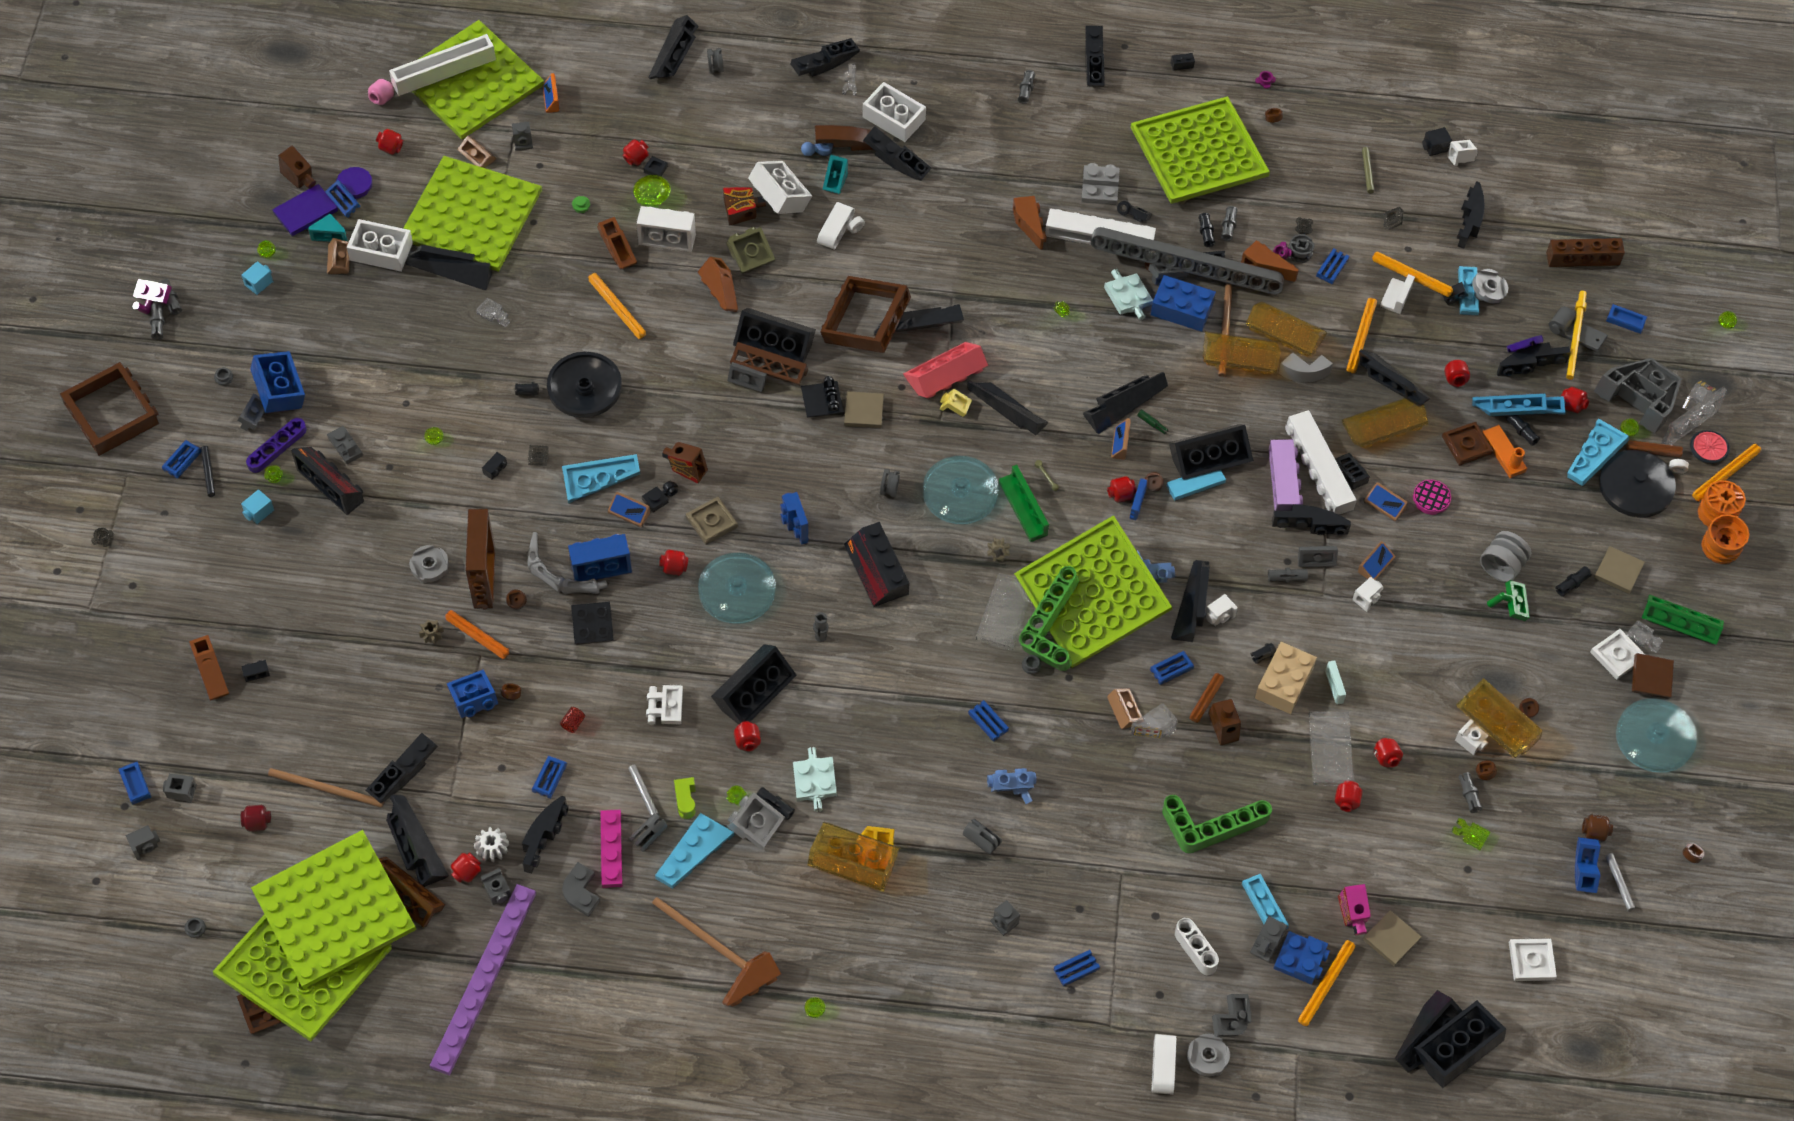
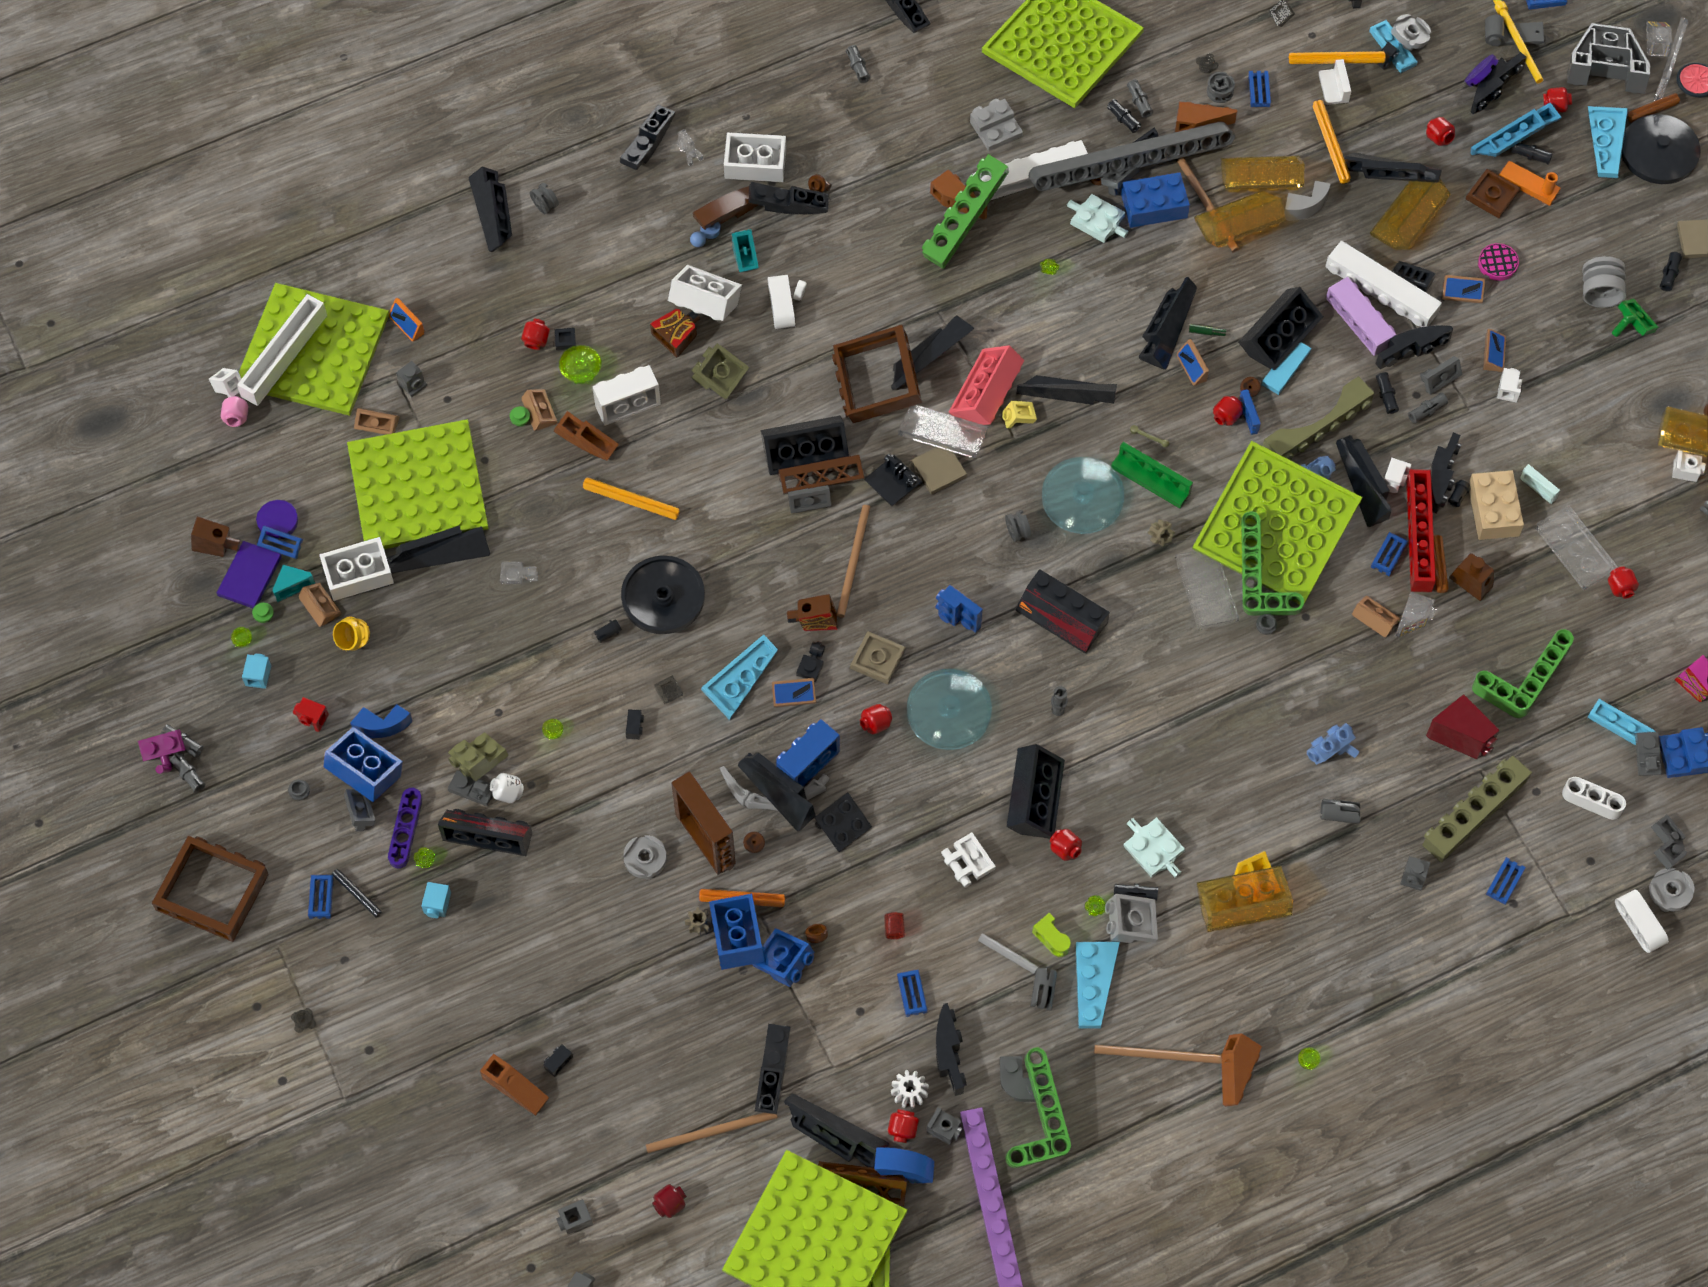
camera: 30 degrees left, 5 degrees up
blue tile [118,761,151,805] -> none
red head [376,129,404,155] -> none
dark pink plate [600,810,623,888] -> none
dark orange slope [698,256,738,312] -> none
blue tile [968,700,1009,742] -> none
black plate [1117,201,1152,222] -> none
magenta plate [1273,242,1292,260] -> none
red head [1373,738,1403,768] -> none
clear neon green plate [1620,418,1639,436] -> none
white tile [1669,459,1689,474] -> none
none -> white brick [209,368,241,398]
none -> bright green plate [252,602,274,623]
none -> red brick [293,697,329,732]
none -> yellow helmet [333,617,370,651]
none -> blue brick [350,704,413,738]
none -> olive plate [448,732,509,782]
none -> white head [490,773,524,803]
none -> medium nougat slope [522,389,558,431]
none -> blue brick [709,894,765,970]
none -> black wedge [738,752,816,832]
none -> reddish brown plate [808,174,832,193]
none -> medium nougat piece [837,505,870,618]
none -> blue brick [874,1147,935,1184]
none -> clear tile [898,405,988,458]
none -> bright green brick [922,154,1009,269]
none -> bright green beam [1005,1047,1071,1168]
none -> olive arch [1263,376,1374,460]
none -> black pin [1376,372,1399,414]
none -> red brick [1406,469,1435,592]
none -> olive brick [1422,756,1532,863]
none -> dark red slope [1426,694,1500,759]
none -> black slope [1431,432,1462,514]

